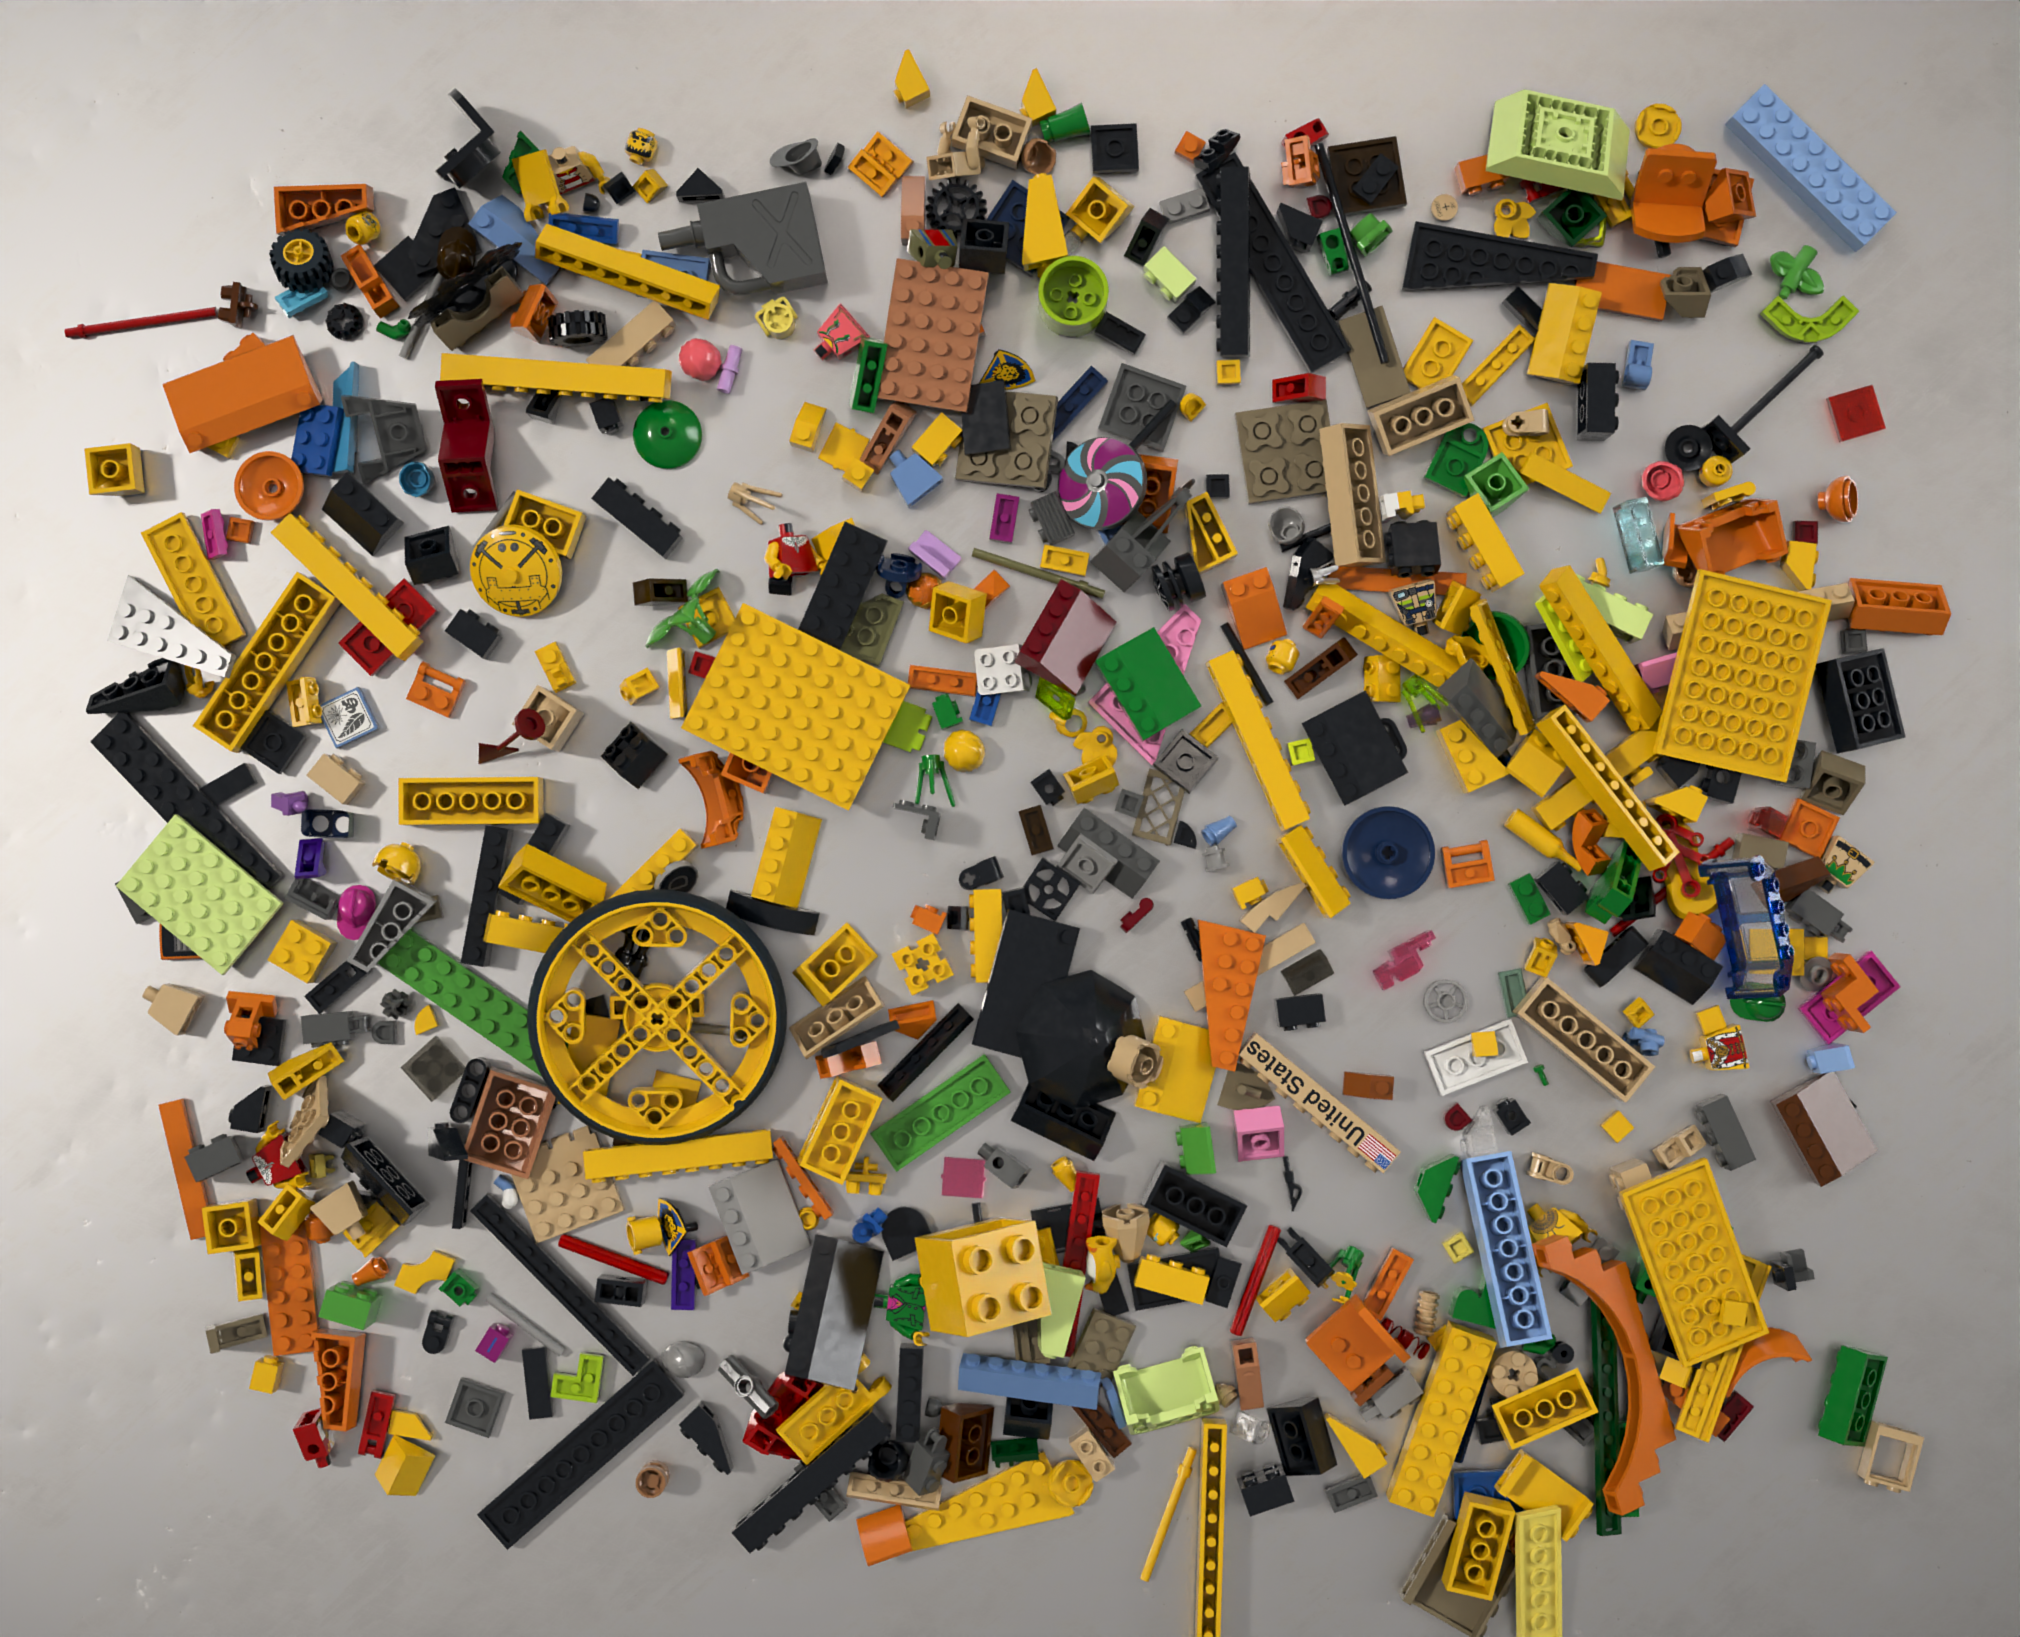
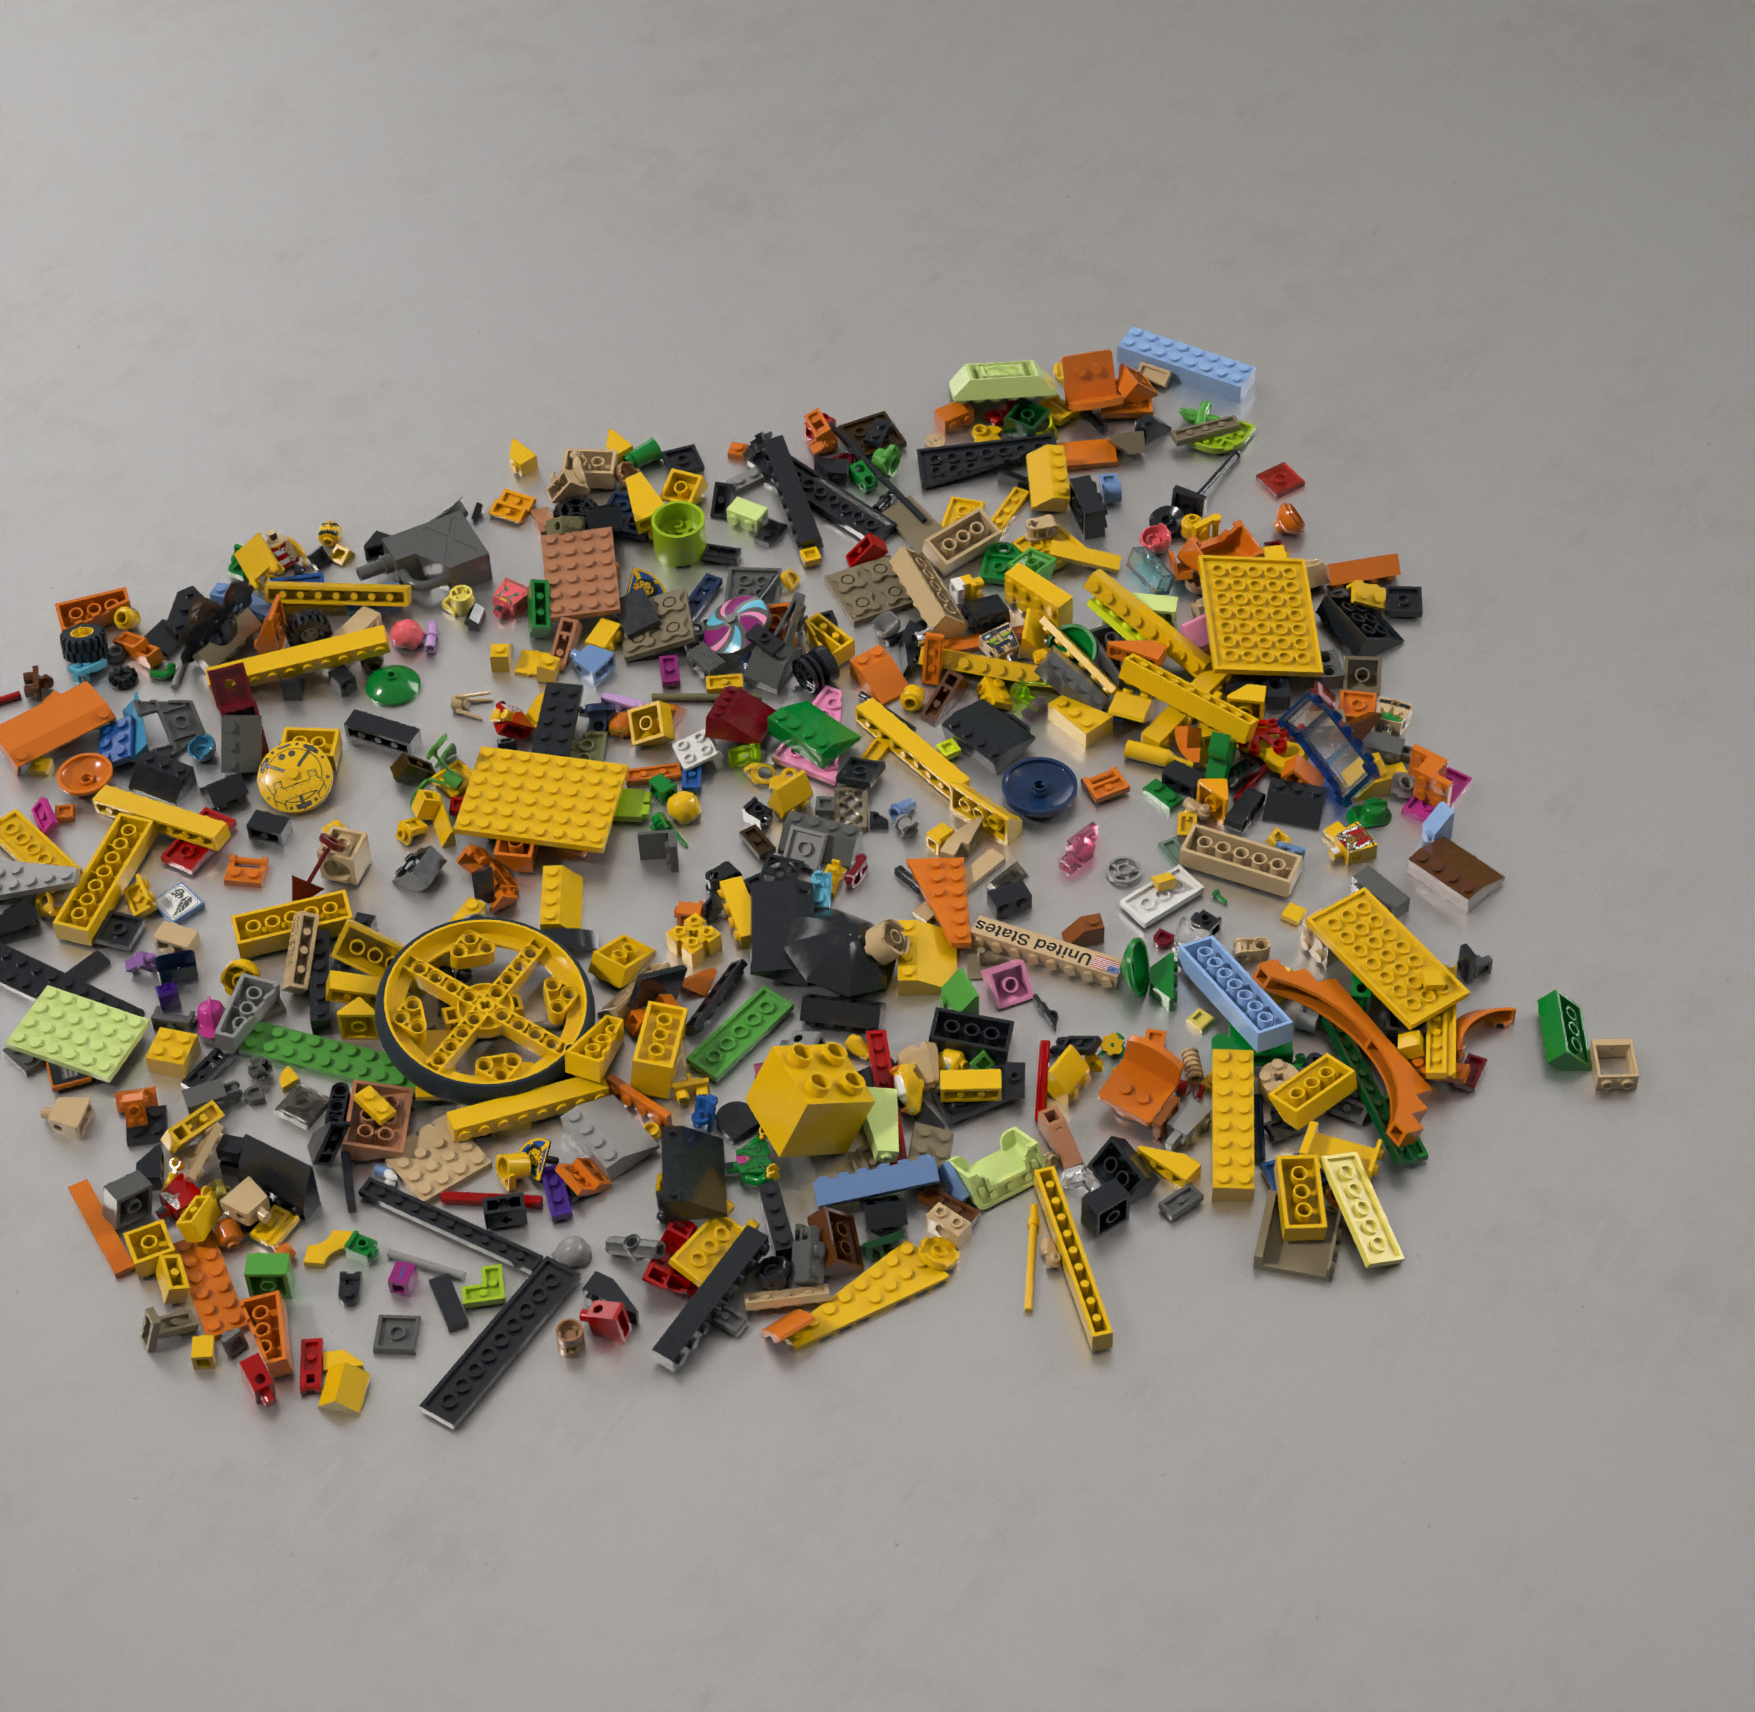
camera: 15 degrees left, 40 degrees down
black piece [434,88,501,189] -> none
none -> dark grey tile [220,1327,249,1358]
none -> dark grey slope [221,715,262,773]
none -> tan brick [281,911,319,995]
none -> yellow slope [336,997,380,1040]
none -> yellow plate [353,1085,396,1126]
none -> yellow brick [411,789,441,821]
none -> black piece [464,603,486,632]
none -> black slope [471,864,494,904]
none -> yellow wedge [565,1014,624,1083]
none -> red torso [579,1300,632,1344]
none -> black plate [745,623,785,658]
none -> medium azure plate [811,870,832,911]
none -> yellow plate [824,859,847,899]
none -> tan arm [1040,1238,1061,1269]
none -> green dish [1120,938,1150,997]
none -> tan tile [1137,361,1173,389]
none -> dark tan tile [1170,415,1241,446]
none -> yellow bracket [1346,580,1386,611]
none -> black plate [1385,586,1423,617]

